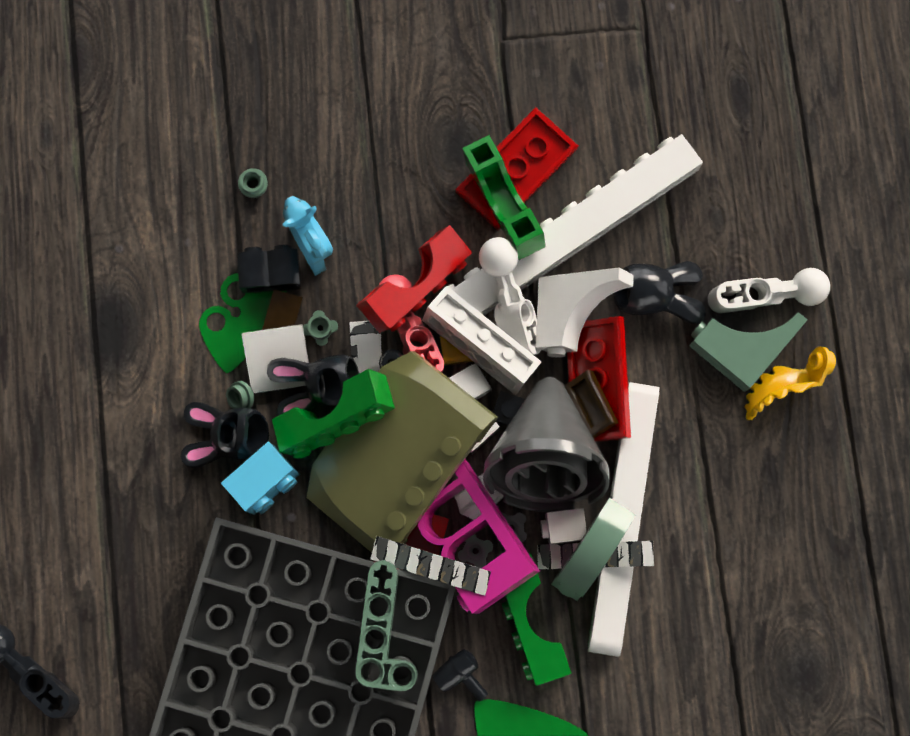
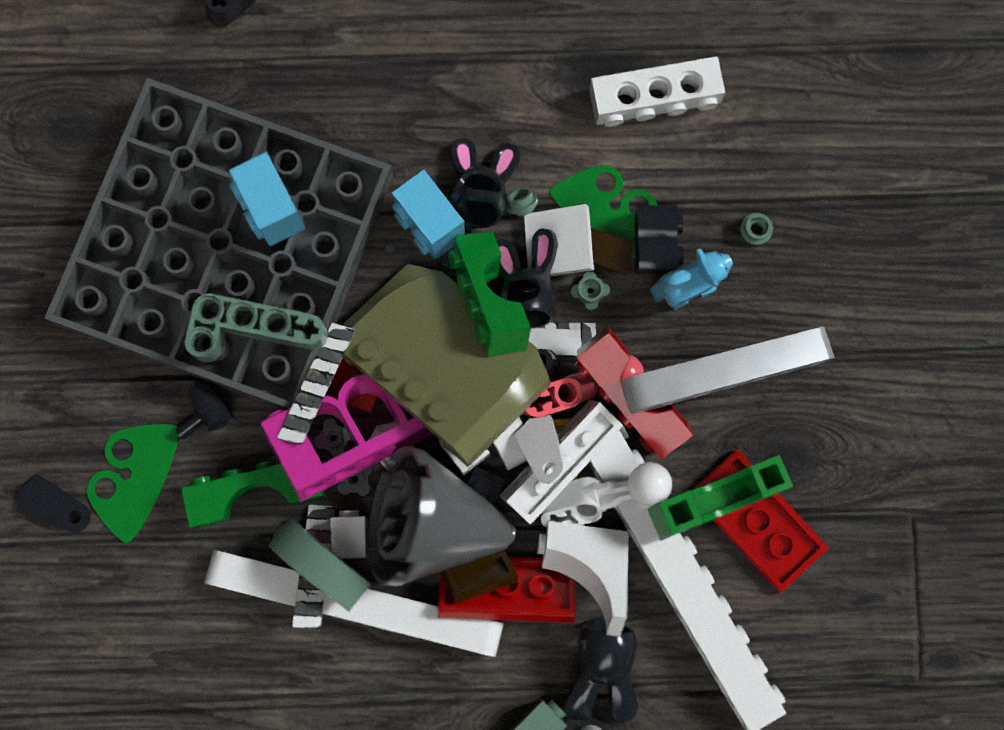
camera: 90 degrees right, 0 degrees up
none -> medium azure brick [229,152,306,246]
none -> white piece [514,415,565,484]
none -> white brick [589,56,725,127]
none -> light grey beam [620,327,835,414]

